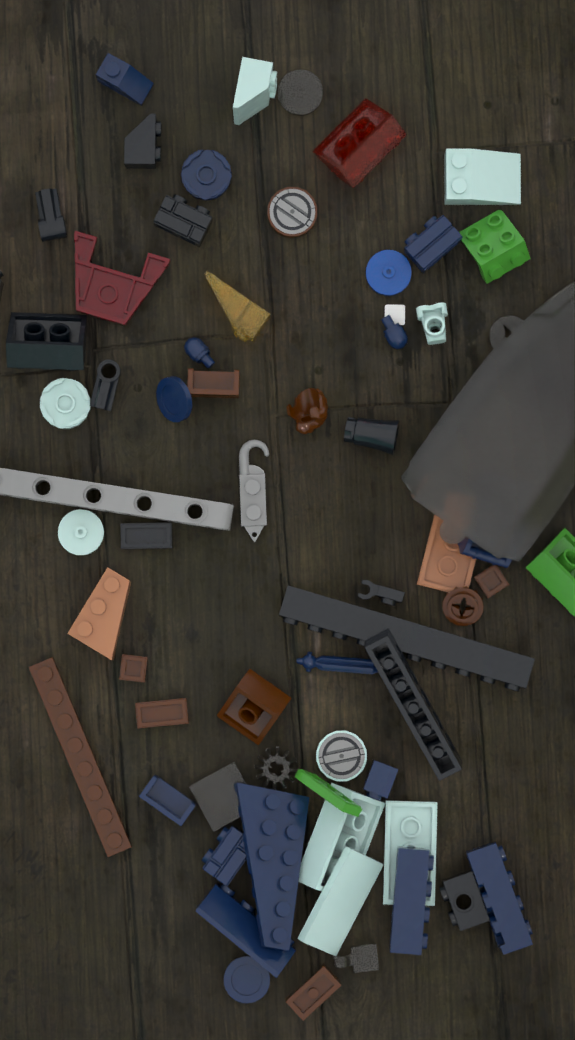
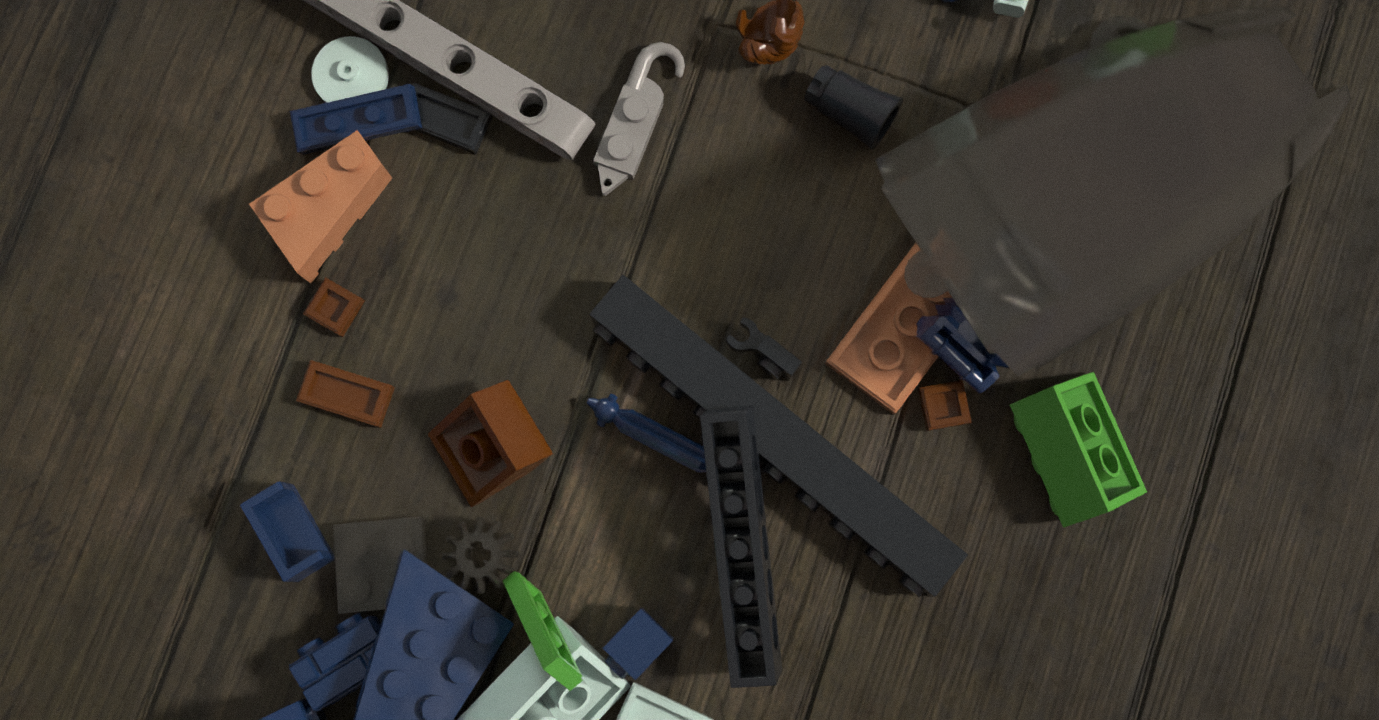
camera: 25 degrees right, 5 degrees down
reddish brown plate [29,657,132,857] -> none
tile [316,730,367,781] -> none
reddish brown gear [442,586,484,626] -> none
none -> dark blue tile [290,84,422,155]

